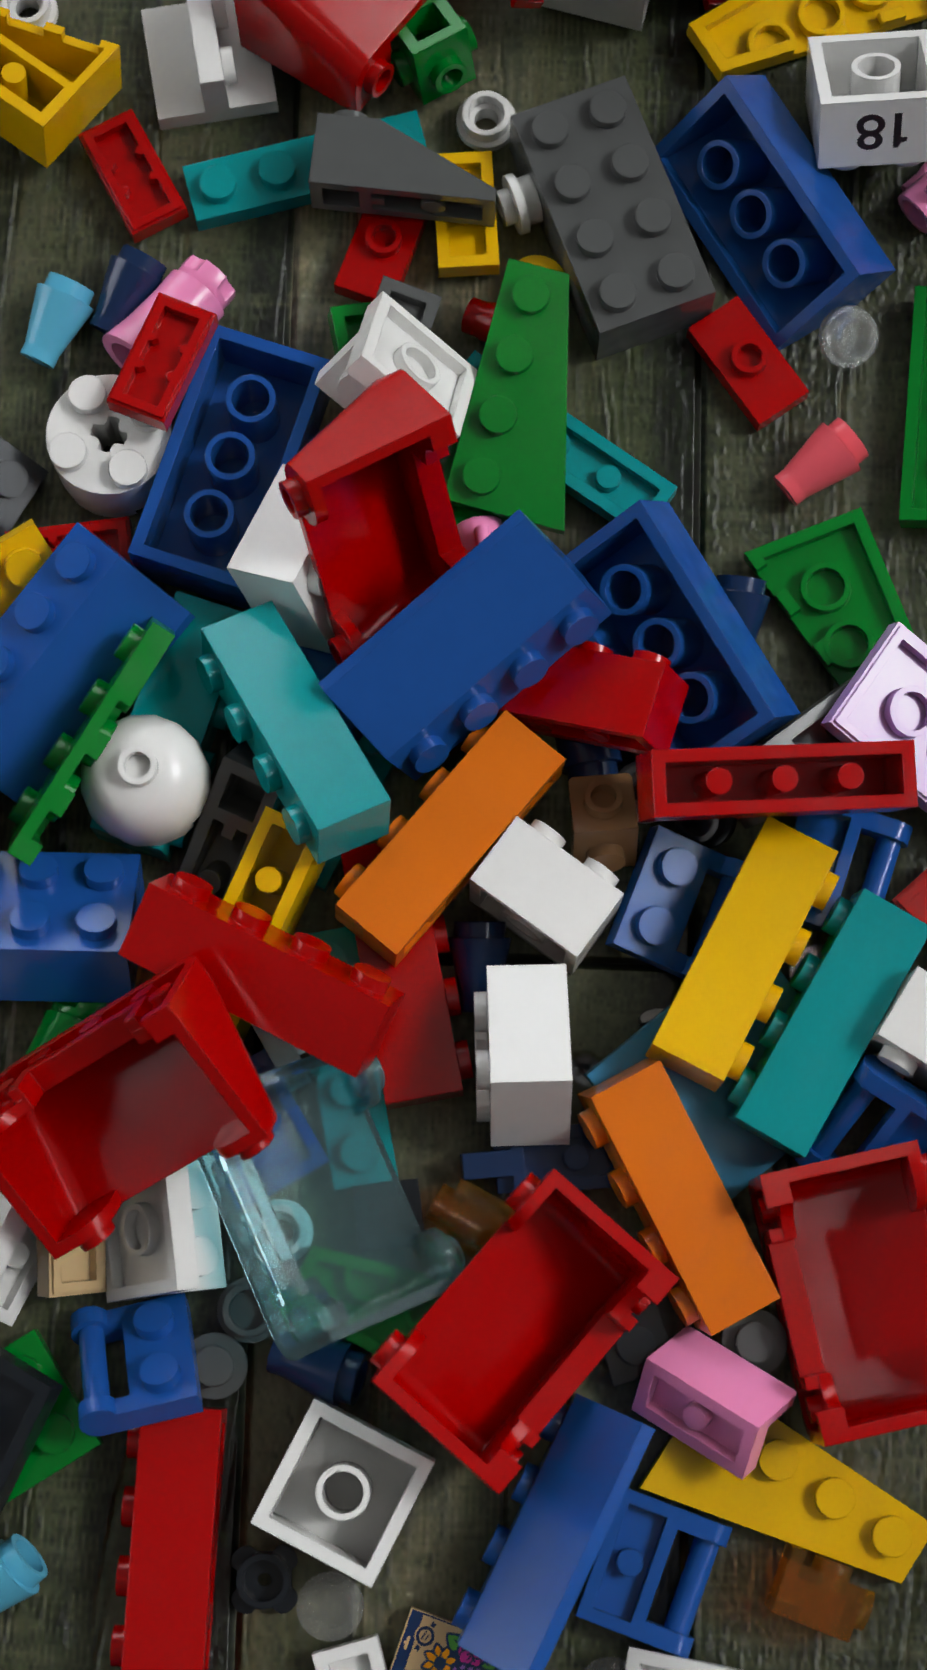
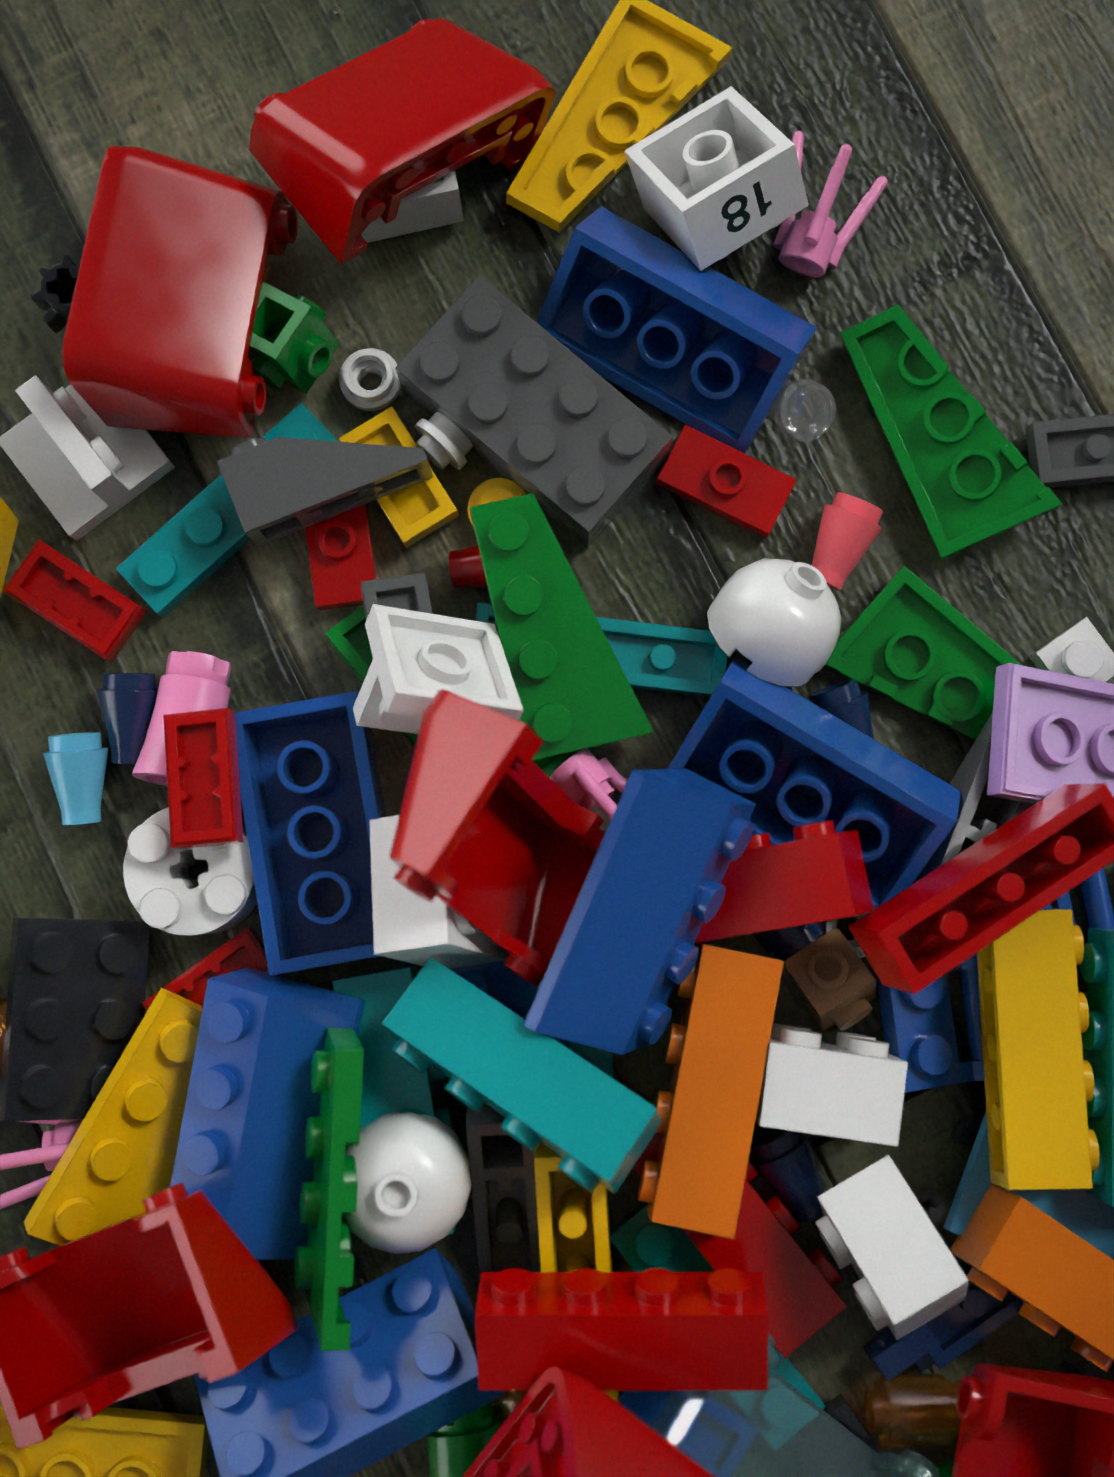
camera: 25 degrees left, 5 degrees up
none -> white cylinder [707,558,841,686]

